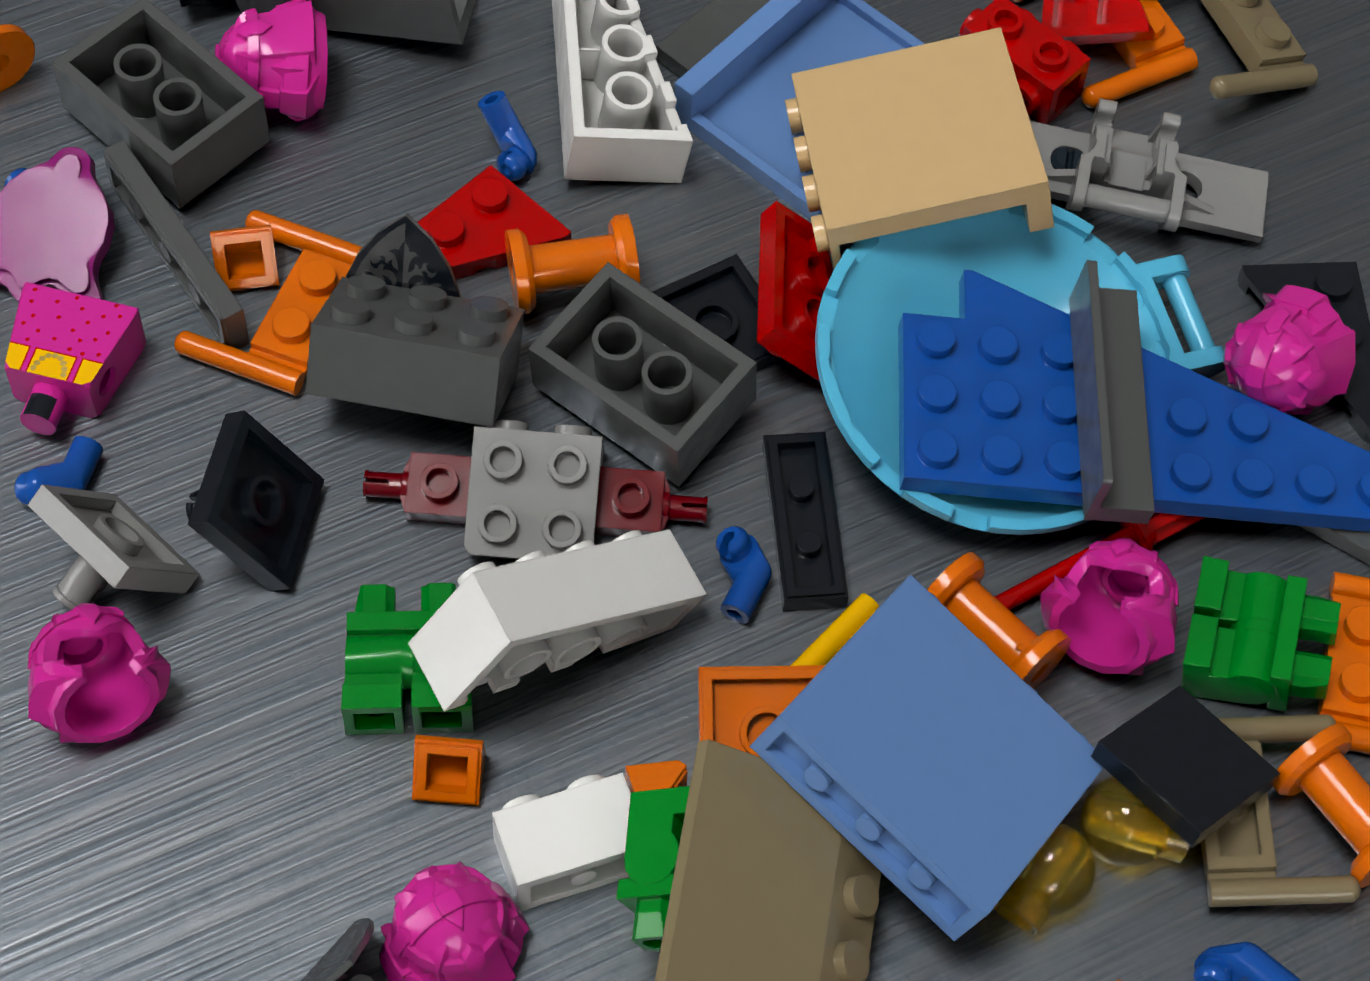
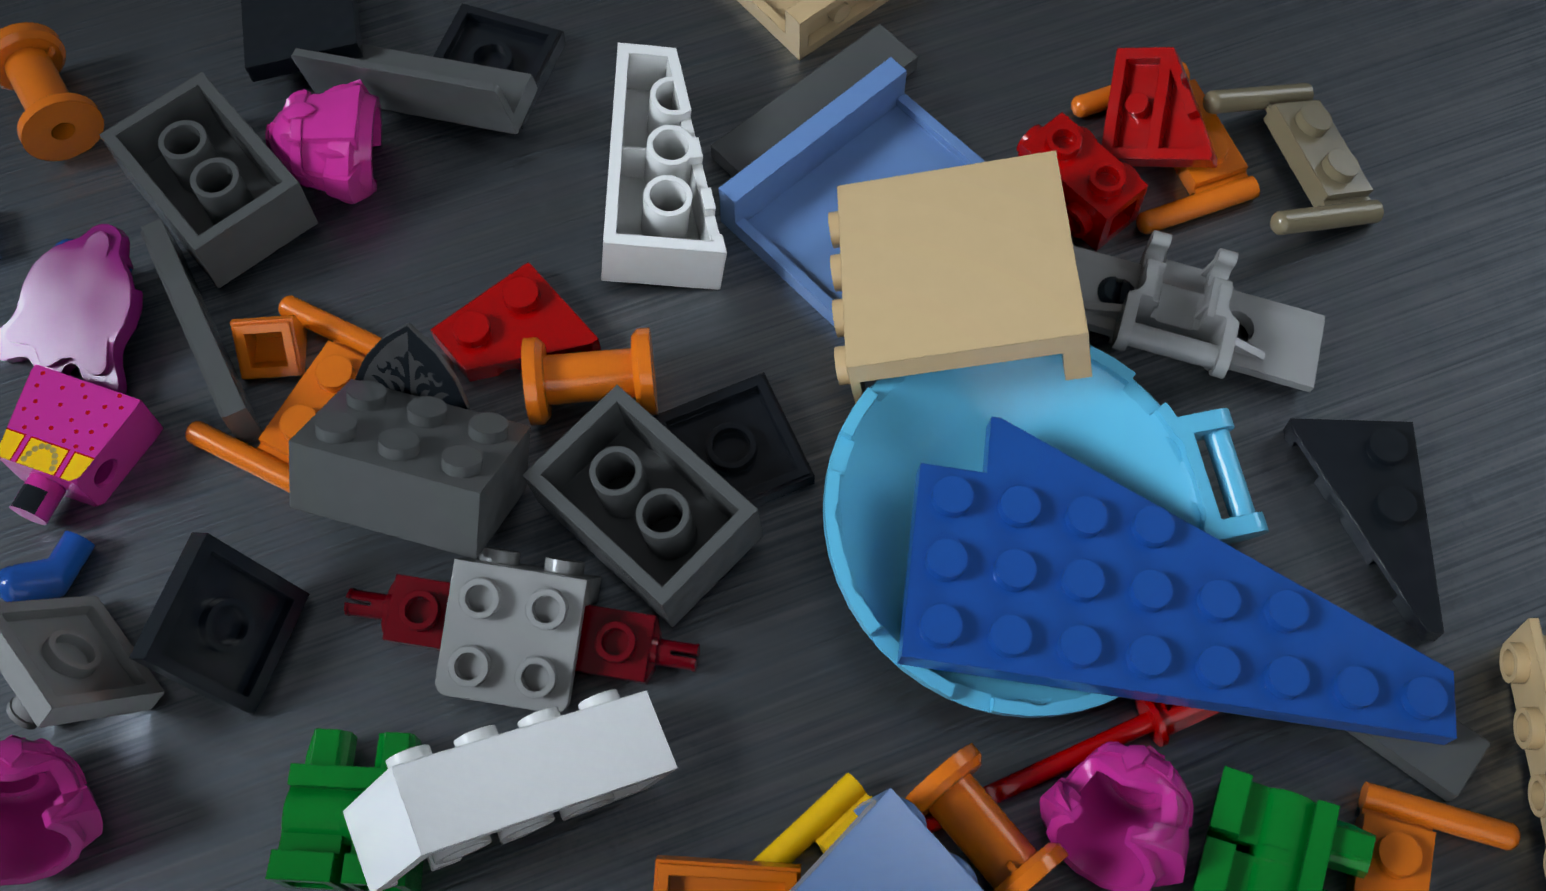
camera: 10 degrees right, 5 degrees up
blue arm [478,91,538,181] -> none
blue arm [715,526,772,624] -> none
red wing [757,200,833,381] -> none
black tile [762,431,849,612] -> none
dark grey panel [1069,260,1155,524] -> none
dark pink helmet [1223,285,1356,415] -> none

